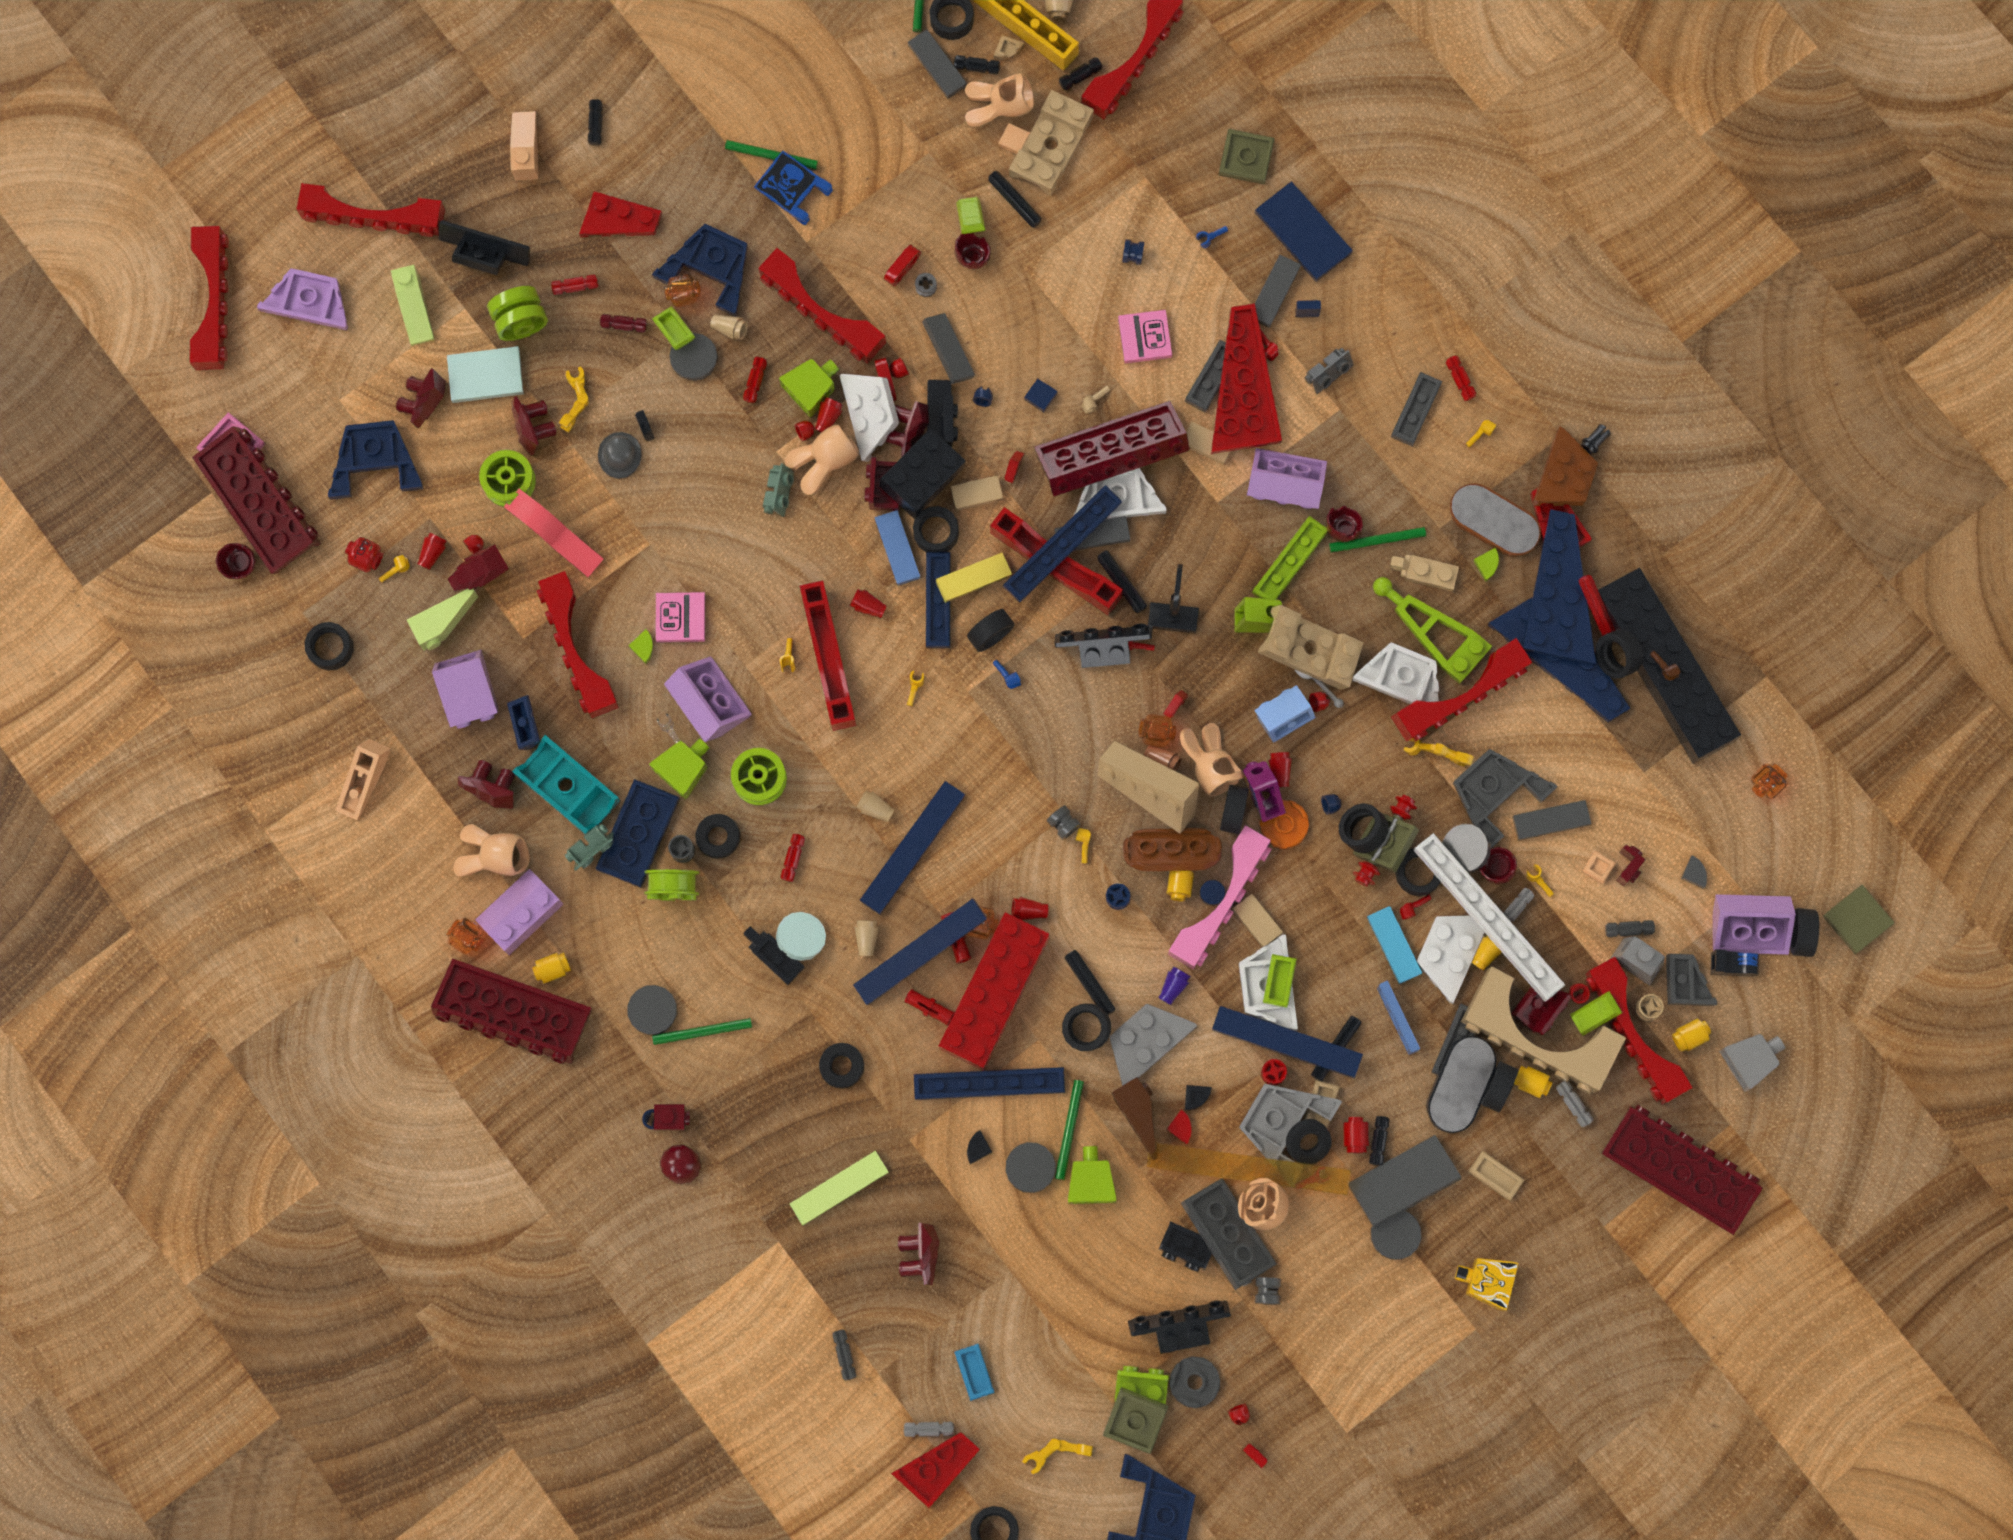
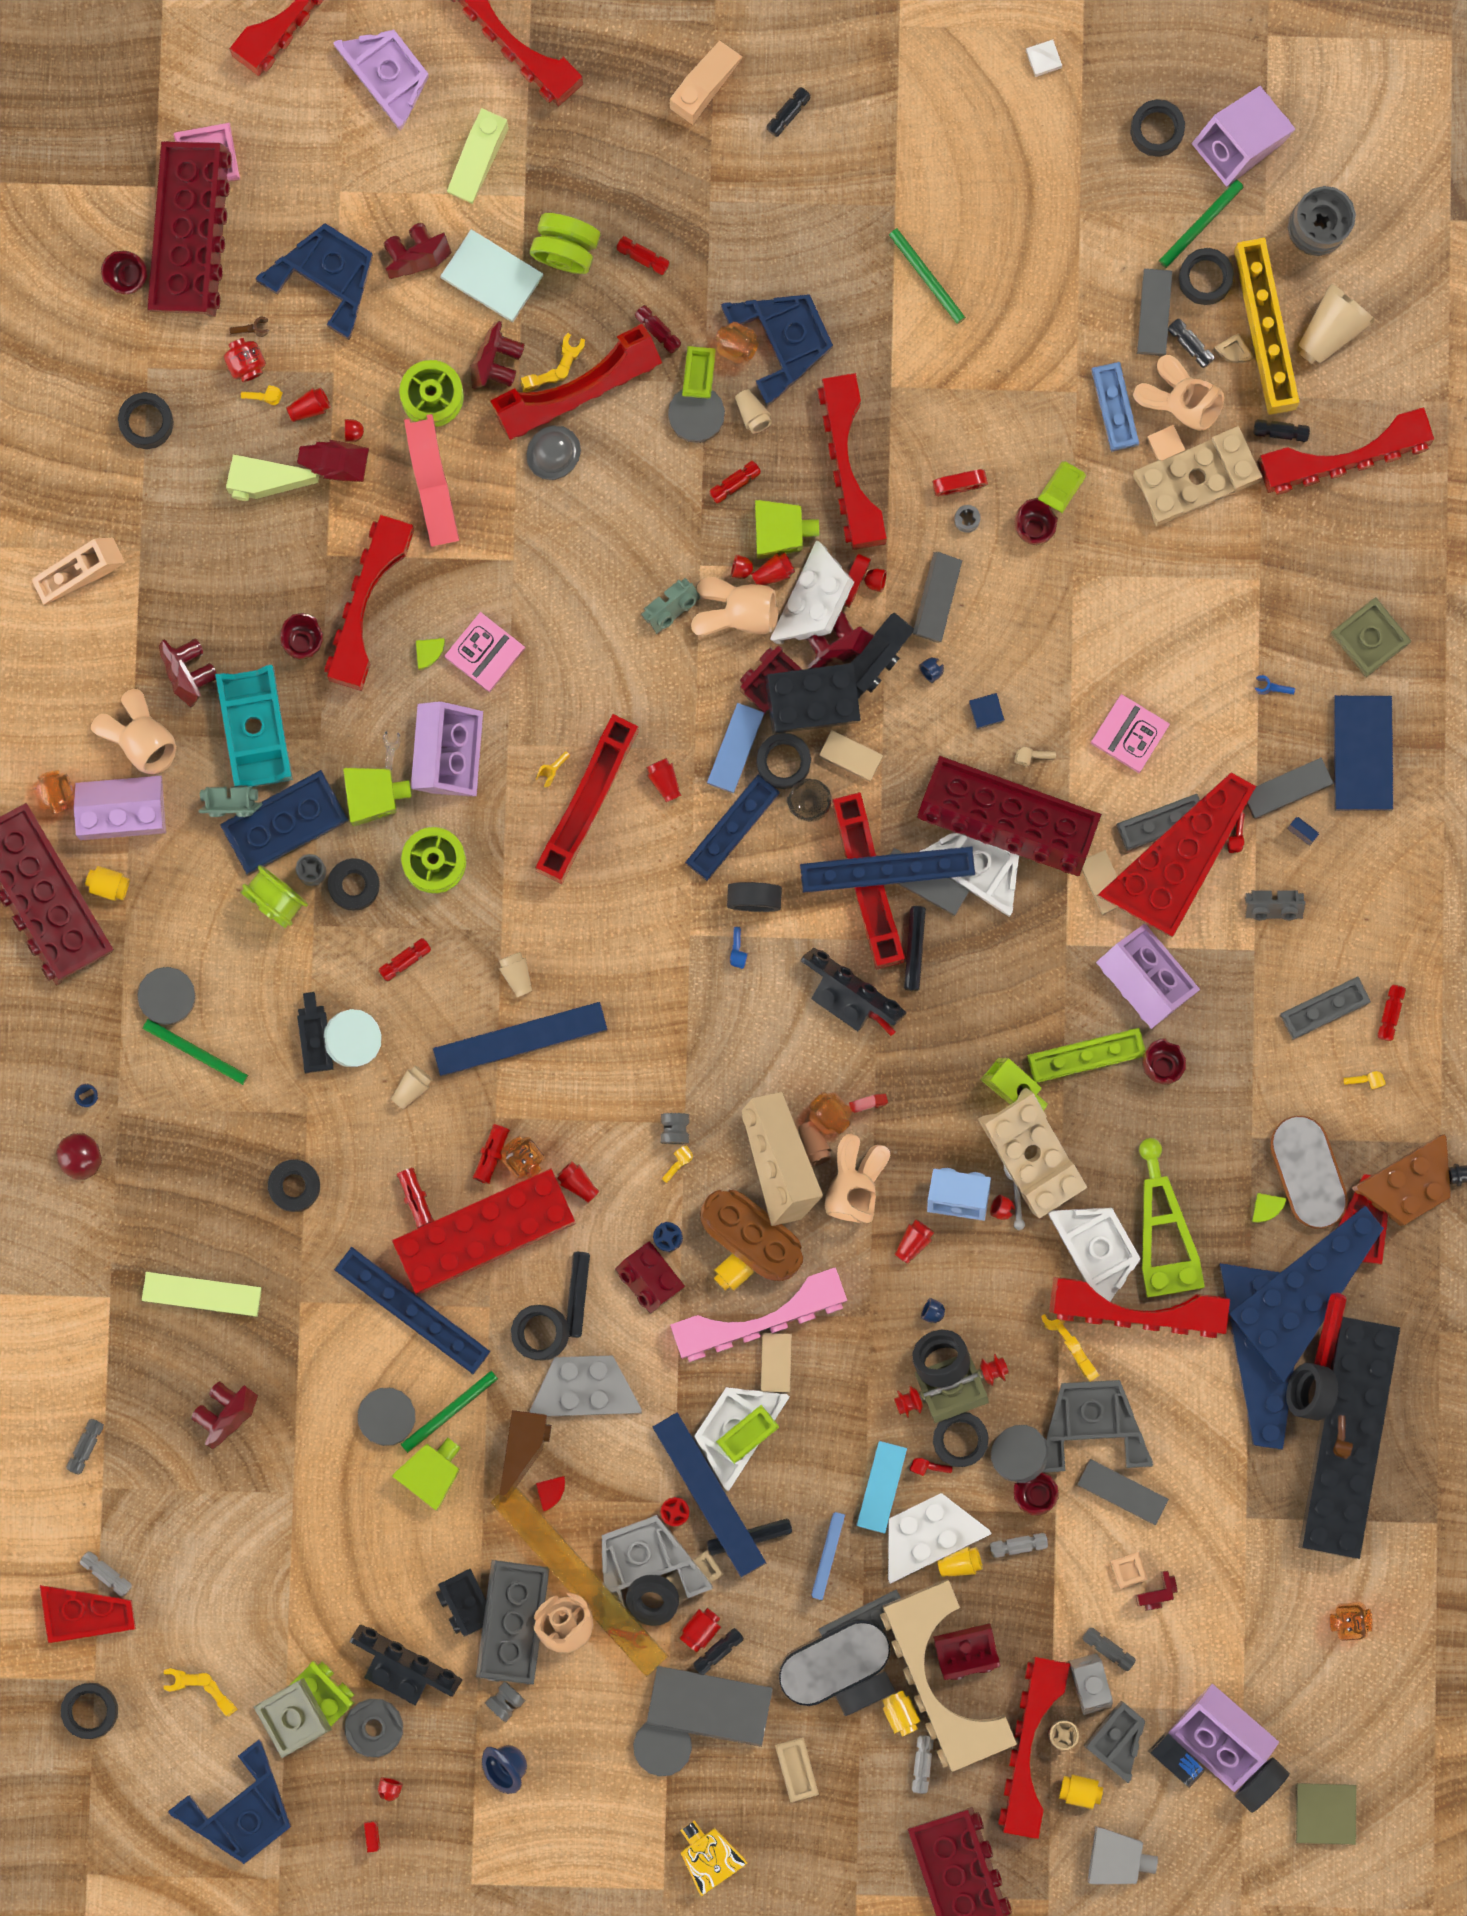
camera: 35 degrees right, 5 degrees up
lavender slope [432,650,498,729] -> none
black bracket [439,220,530,275] -> none
dark blue slope [507,695,540,750] -> none
red wing [579,191,662,237] -> none
black tile [635,410,655,441] -> none
dark red bracket [654,1104,690,1132] -> none
flag [754,150,833,225] -> none
dark blue tile [853,898,988,1005] -> none
yellow hand [906,670,924,706] -> none
light yellow tile [936,553,1012,603] -> none
dark azure tile [954,1344,995,1401] -> none
black tile [967,1130,992,1165] -> none
black axle [988,170,1041,228] -> none
red tile [1004,451,1025,483] -> none
dark blue wheel [1122,239,1145,265] -> none
black piece [1148,564,1199,634] -> none
dark purple cone [1158,966,1191,1005] -> none
black tile [1184,1085,1212,1111] -> none
dark blue tile [1200,880,1225,906] -> none
black tyre [1220,785,1249,834] -> none
magenta torso [1243,761,1286,822] -> none
orange tile [1259,800,1309,849] -> none
green bar [1329,527,1426,553] -> none
tan hinge [1389,555,1459,592] -> none
white tile [1414,833,1565,1002] -> none
yellow hand [1526,864,1554,897] -> none
red hinge [1568,983,1590,1004] -> none
lime tile [1570,991,1622,1036] -> none
dark grey tile [1681,855,1707,889] -> none
none -> reddish brown hand [229,316,269,337]
none -> dark red hair [279,613,323,660]
none -> dark blue hat [482,1745,527,1794]
none -> red arch [490,324,662,440]
none -> dark red bracket [615,1241,685,1314]
none -> clear smoke hair [787,778,832,822]
none -> medium blue tile [1091,362,1139,452]

